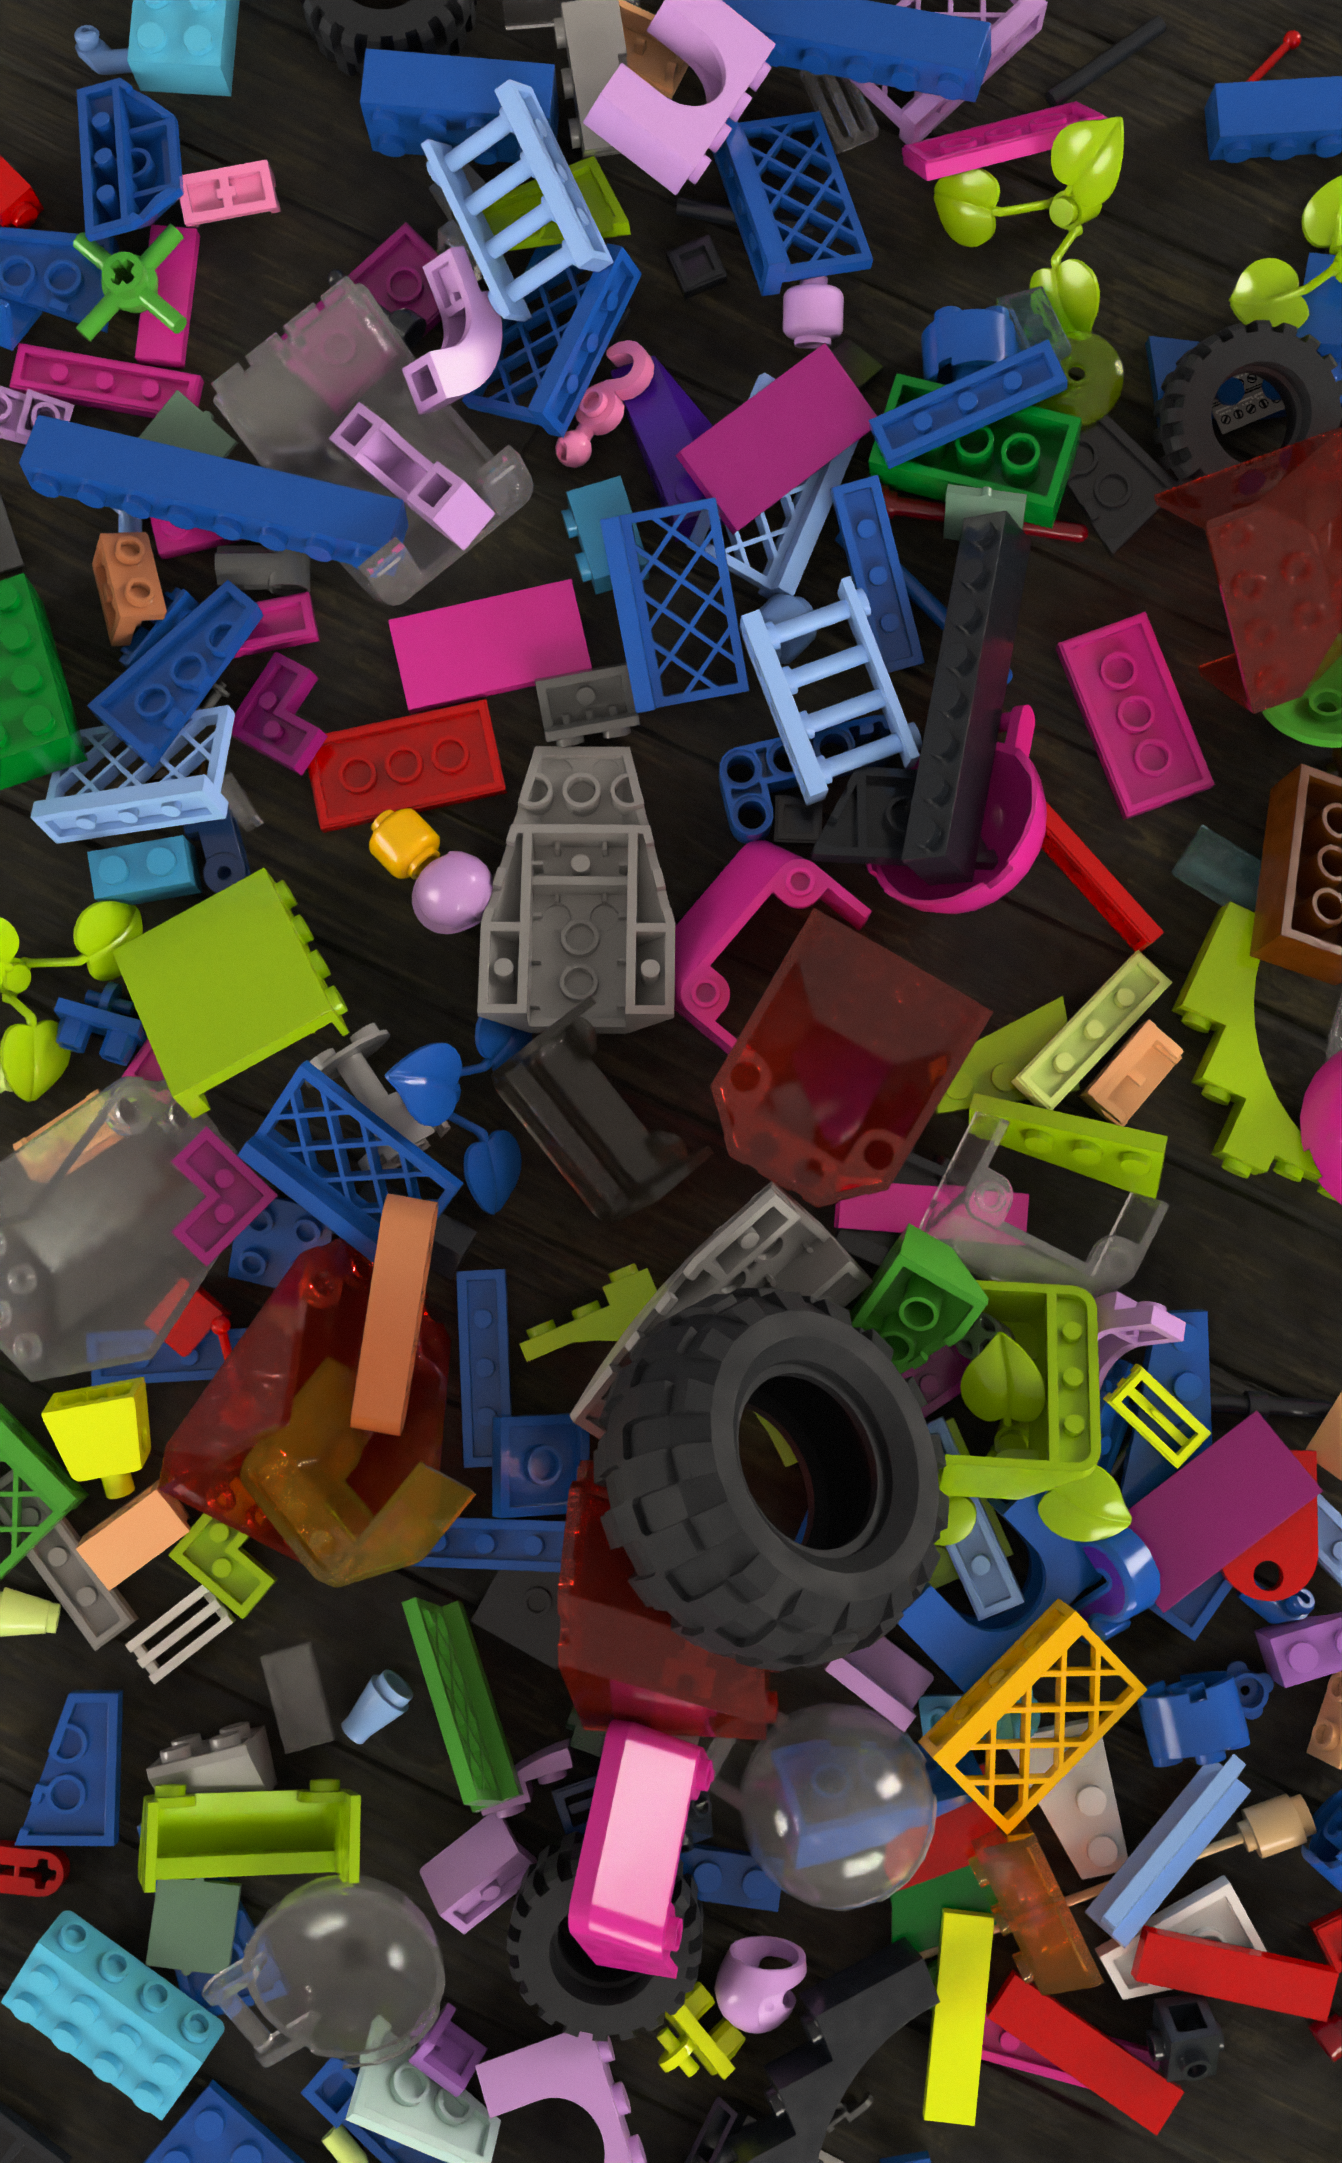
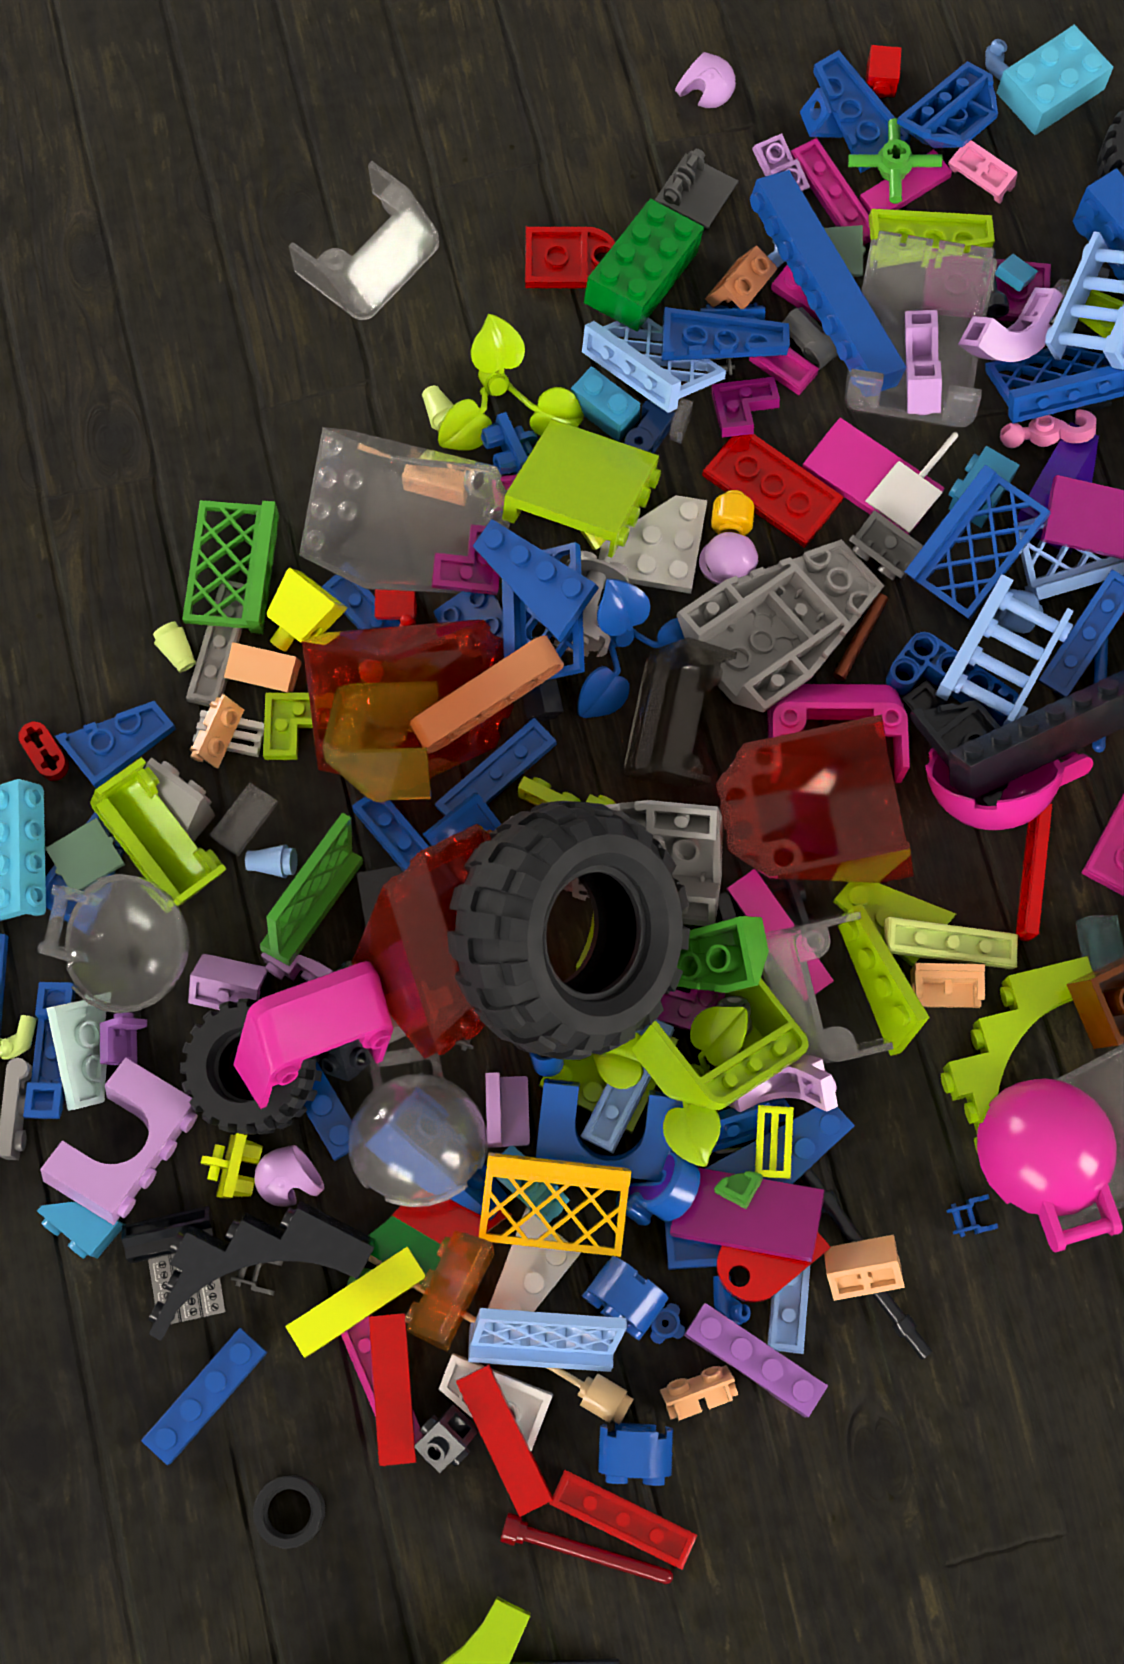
camera: 50 degrees right, 10 degrees down
none -> light nougat hinge [190,694,244,769]
none -> blue wing [473,519,599,643]
none -> white plate [599,495,707,594]
none -> bright green tile [714,1171,763,1209]
none -> copper bar [833,593,889,681]
none -> white piece [865,432,958,533]
none -> lime wing [868,209,995,268]
none -> dark azure tile [995,254,1038,292]

